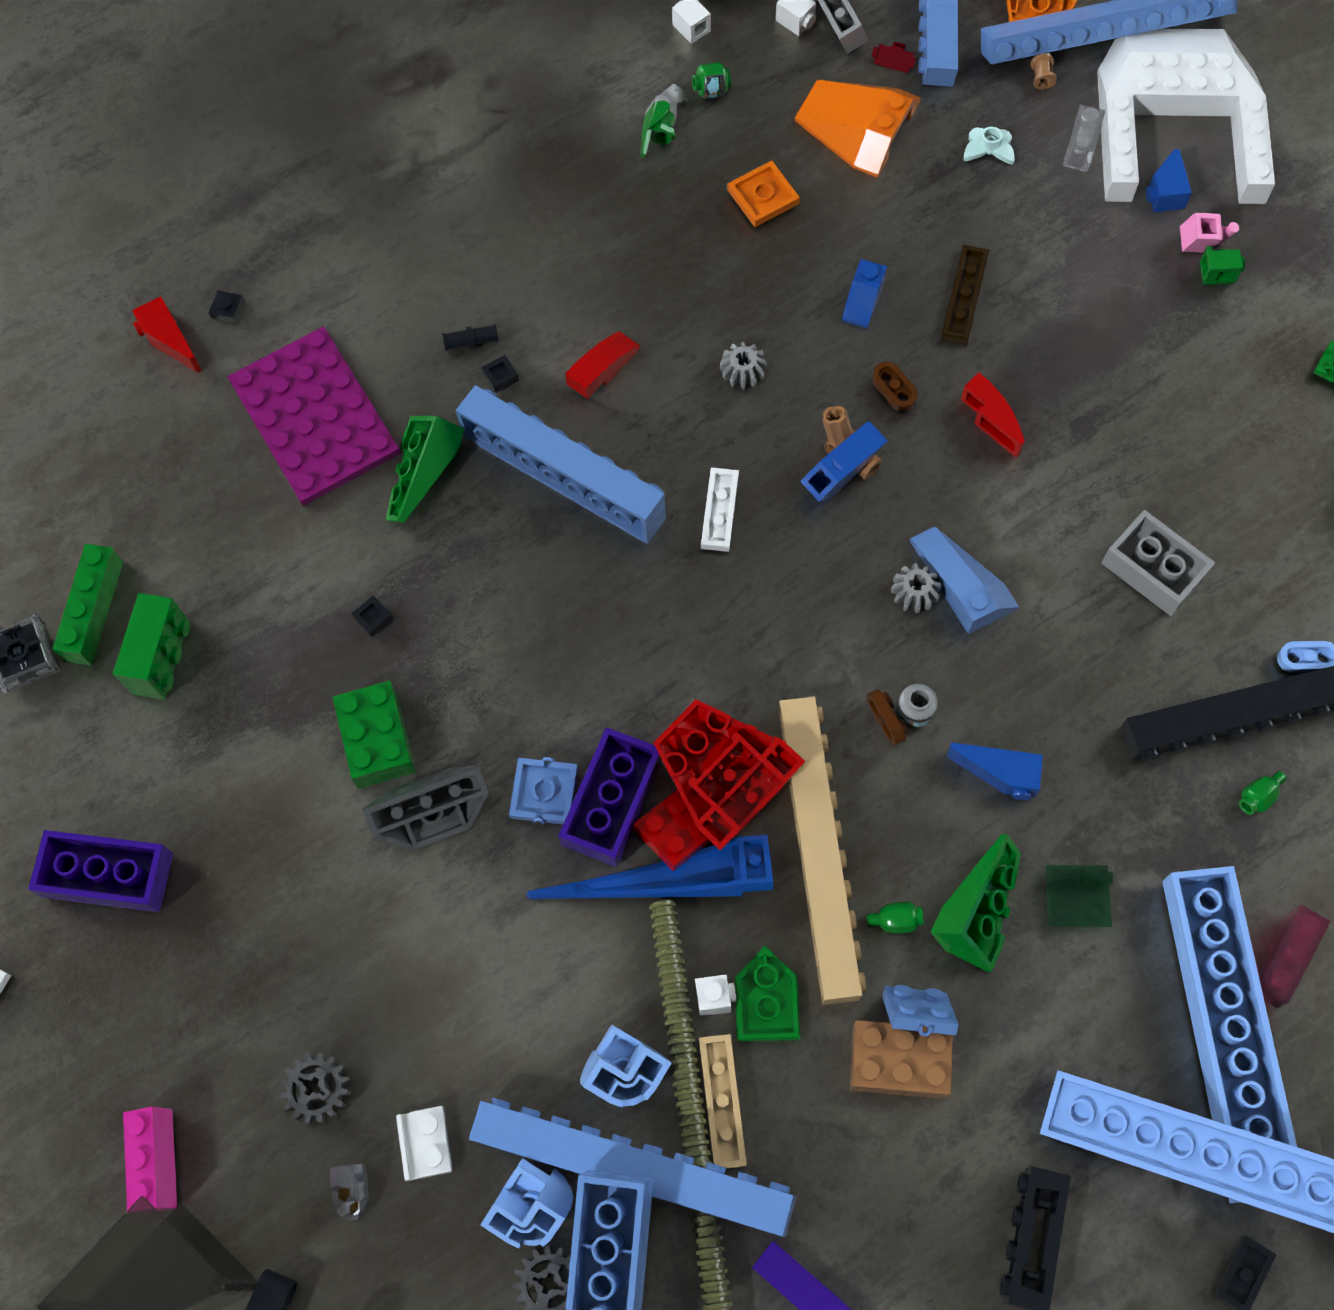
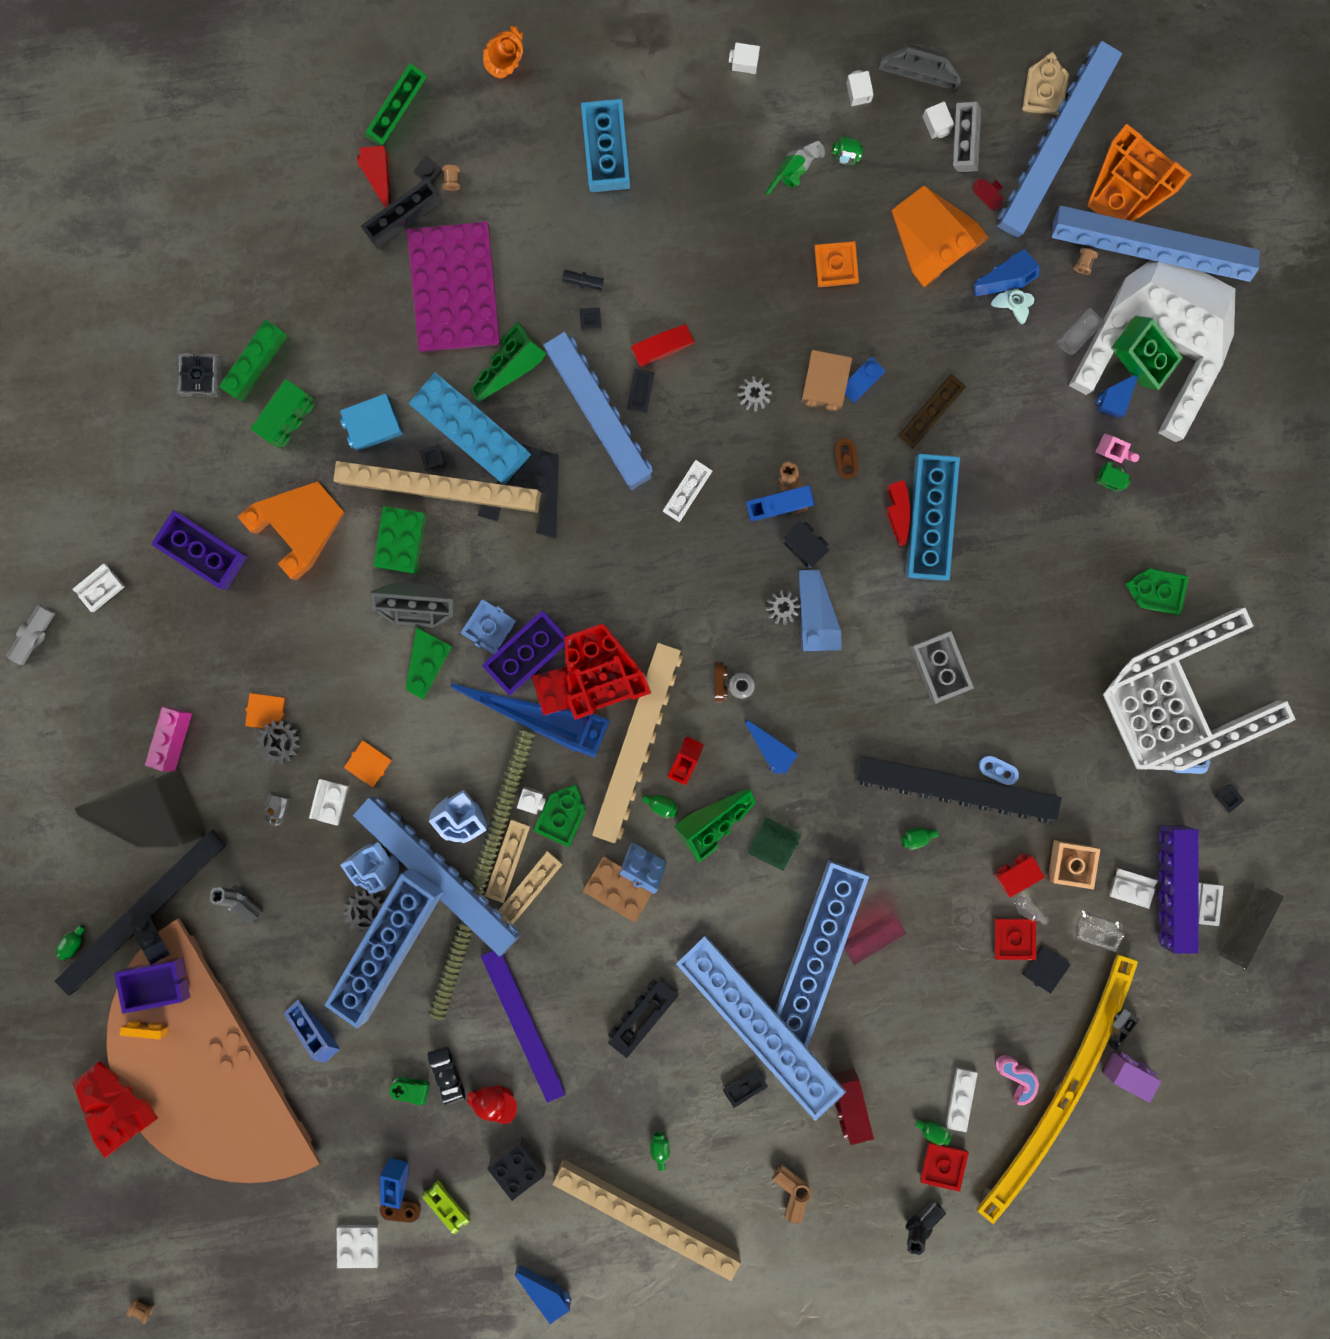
camera: 20 degrees right, 20 degrees up
none -> orange wedge [238,481,345,580]
none -> orange piece [245,693,285,731]
none -> tan brick [333,461,541,513]
none -> dark azure brick [339,393,404,452]
none -> orange piece [344,740,392,788]
none -> black brick [361,178,443,249]
none -> green brick [363,63,427,146]
none -> green wing [405,627,453,700]
none -> dark azure brick [409,373,531,485]
none -> medium nougat bush [442,165,460,191]
none -> black wing [477,443,559,539]
none -> orange hair [483,26,523,78]
none -> tan plate [499,851,563,924]
none -> dark azure brick [581,99,630,192]
none -> black plate [627,369,655,413]
none -> red slope [668,737,704,785]
none -> white brick [729,43,760,74]
none -> black brick [780,521,829,570]
none -> medium nougat panel [801,350,852,411]
none -> dark azure brick [905,454,960,581]
none -> blue slope [974,249,1039,296]
none -> green brick [1111,315,1183,390]

